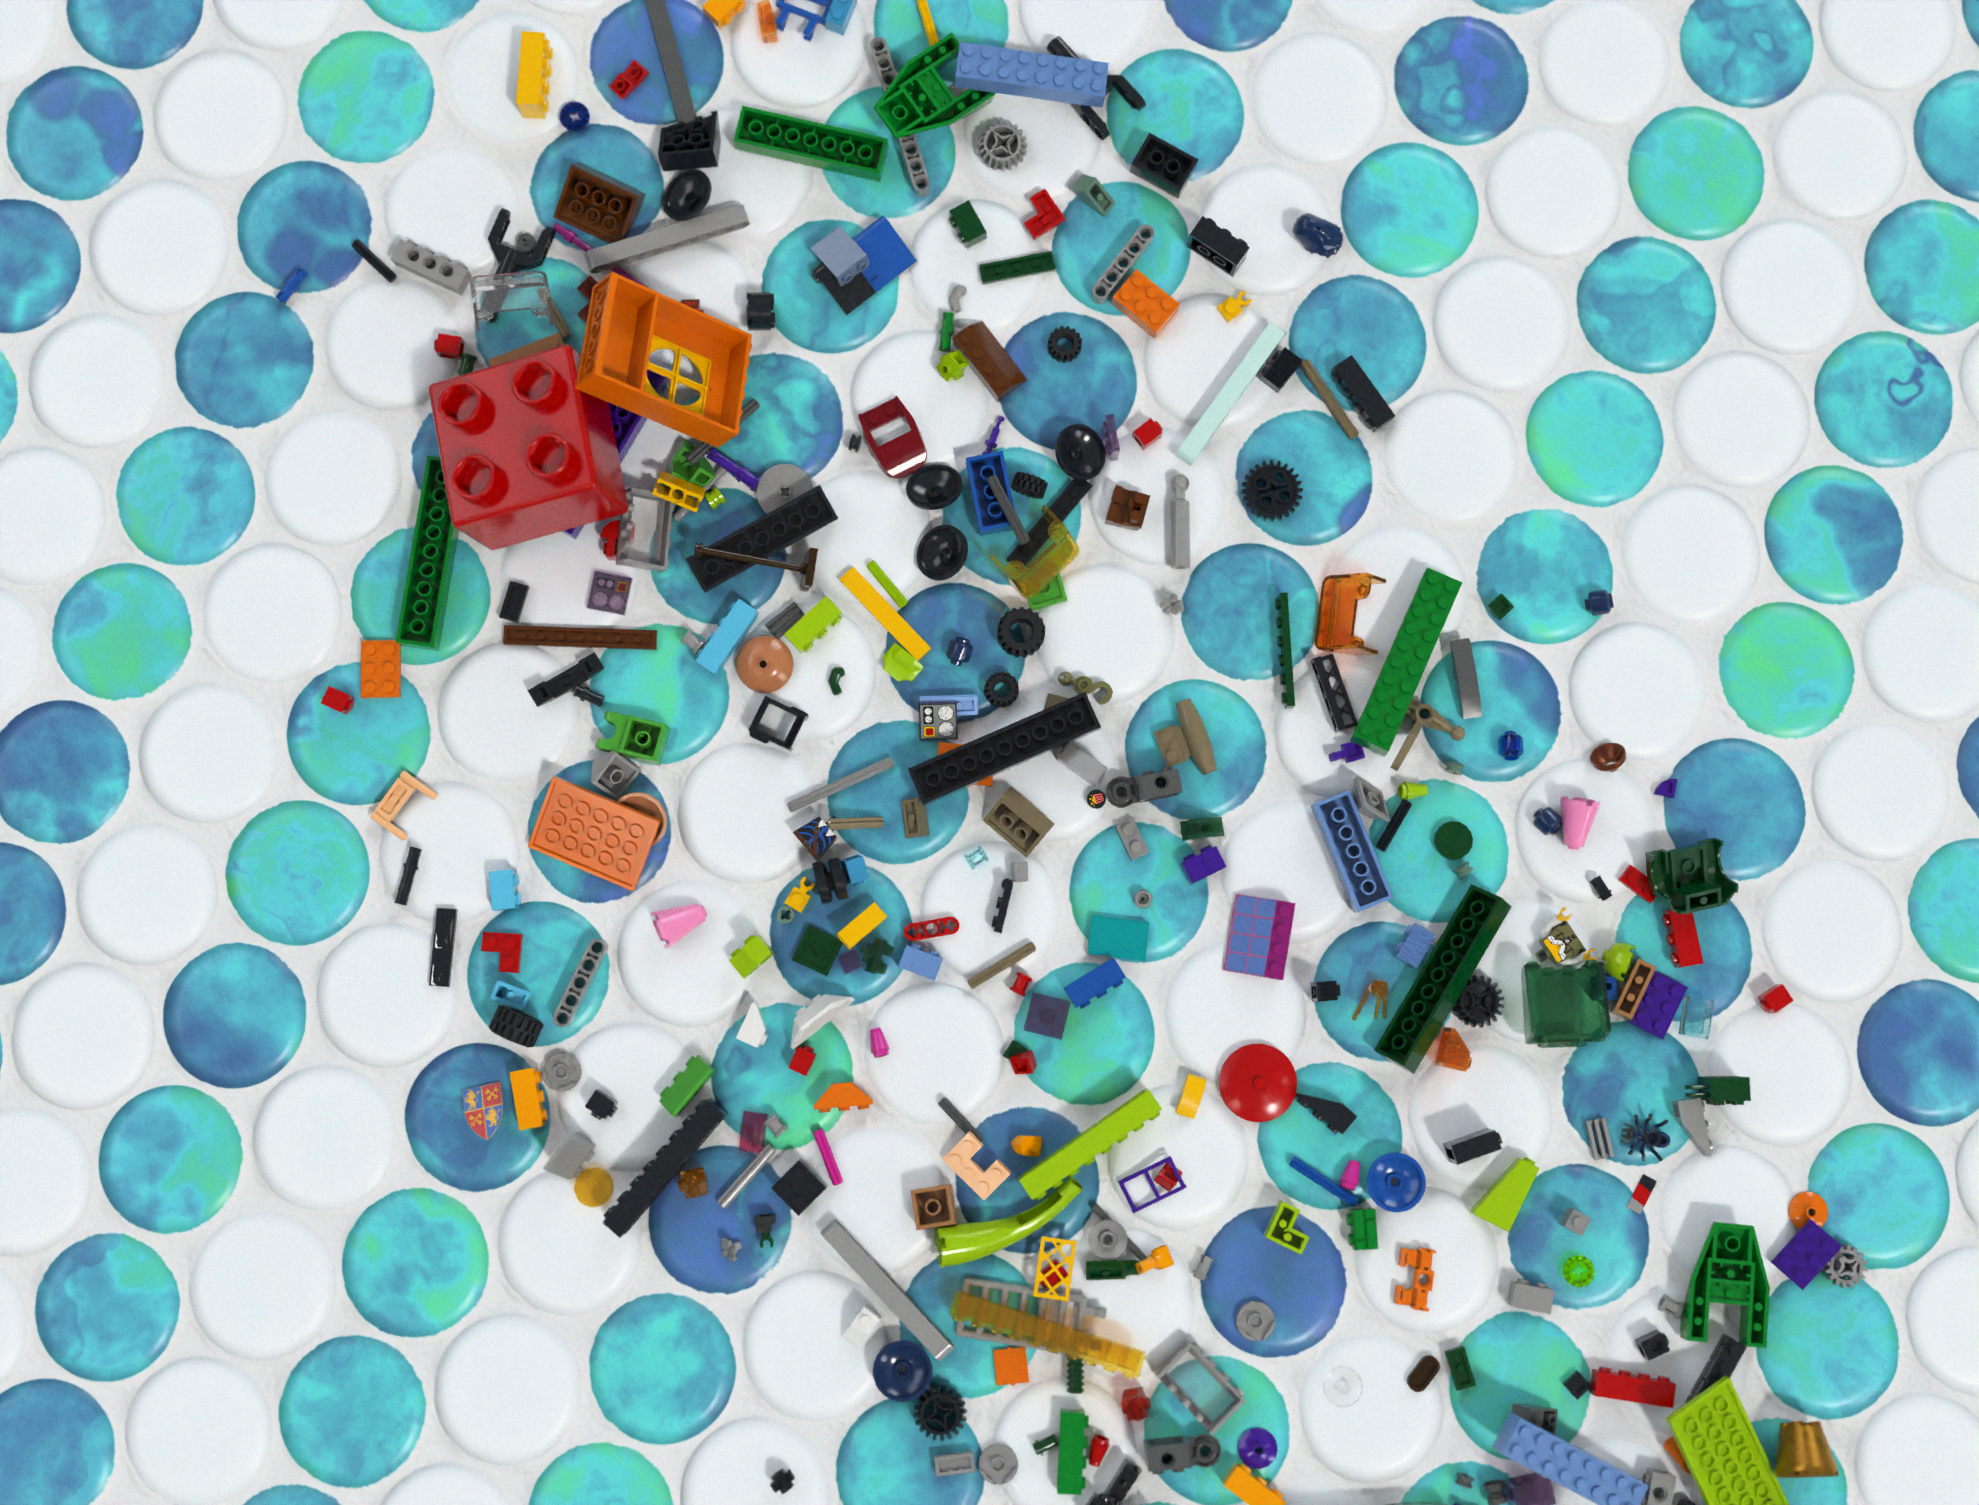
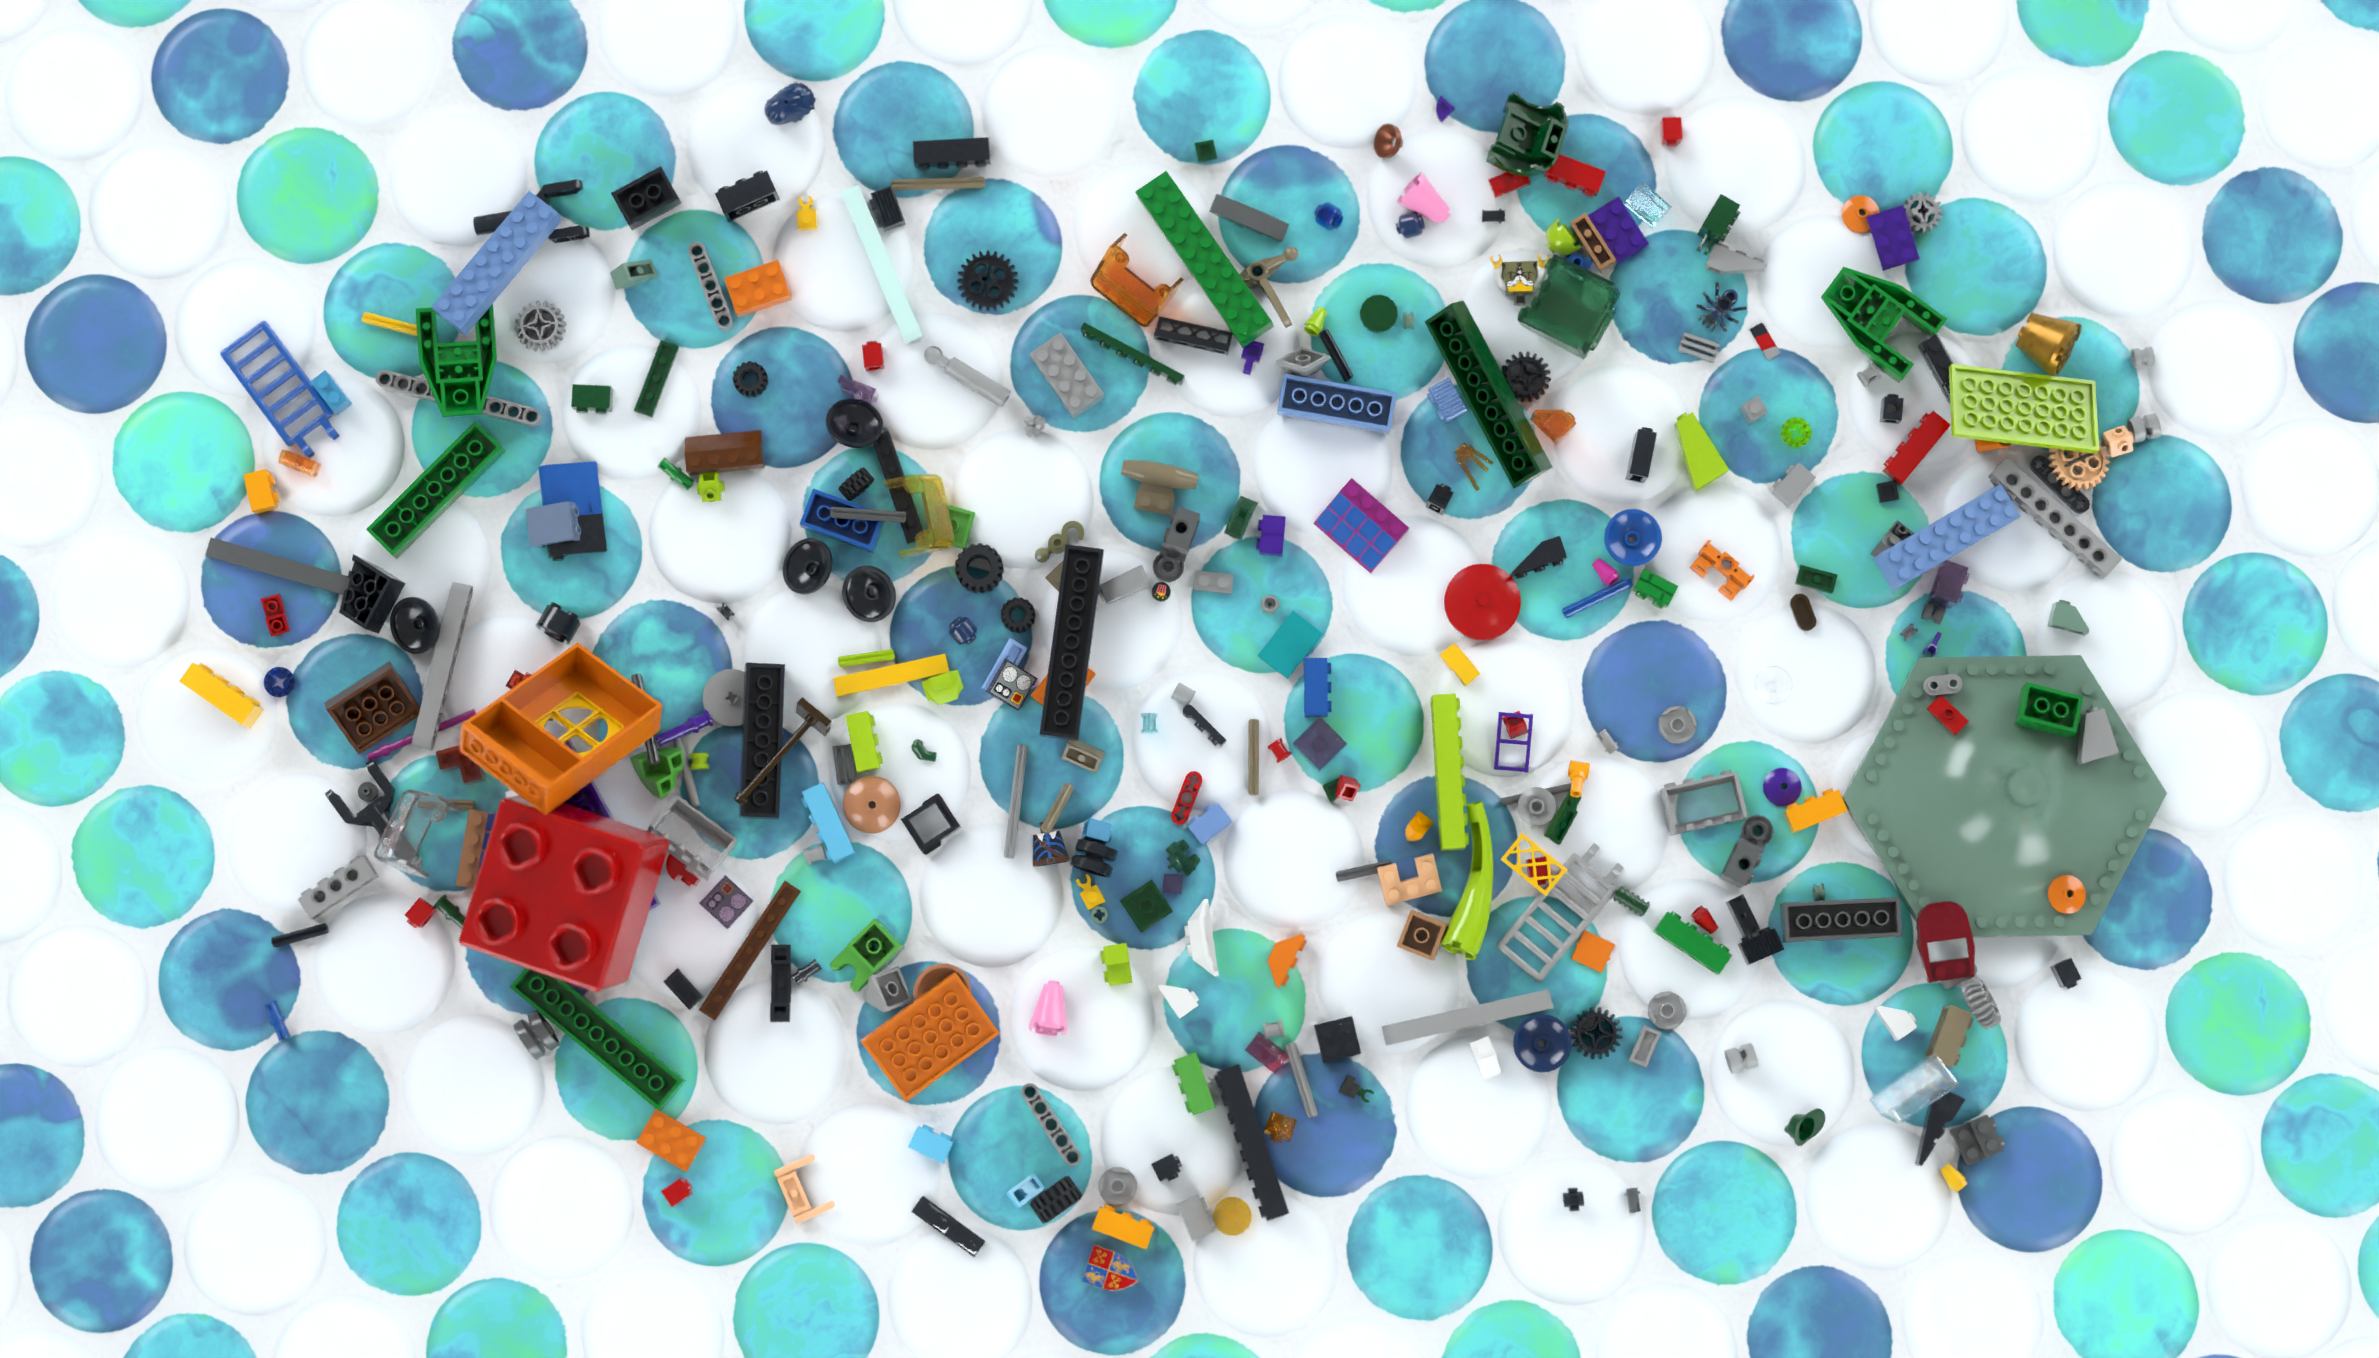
camera: 55 degrees left, 0 degrees up
black pin [394,846,422,906] -> none
red plate [481,932,523,973] -> none
yellow piece [652,470,706,513] -> none
light grey plant [721,1238,742,1263] -> none
red brick [788,1045,817,1076] -> none
dark pink axle [813,1129,843,1186] -> none
yellow piece [837,902,887,950] -> none
dark red slope [858,396,927,479] -> none
dark pink cone [870,1028,890,1058] -> none
light grey arm [949,285,967,313] -> none
clear yellow brick [949,1289,1146,1379] -> none
dark purple piece [982,416,1004,455] -> none
dark tan slope [983,787,1055,858] -> none
red plate [1024,189,1065,240] -> none
dark green pin [1032,1434,1059,1456] -> none
reddish brown hips [1104,485,1150,531] -> none
clear red brick [1121,1386,1151,1421] -> none
lime brick [1263,1199,1310,1255] -> none
sand green bush [1445,761,1464,775] -> none
dark blue head [1584,590,1614,616] -> none
none -> dark grey wheel [513,1010,560,1060]
none -> light grey brick [1029,332,1104,419]

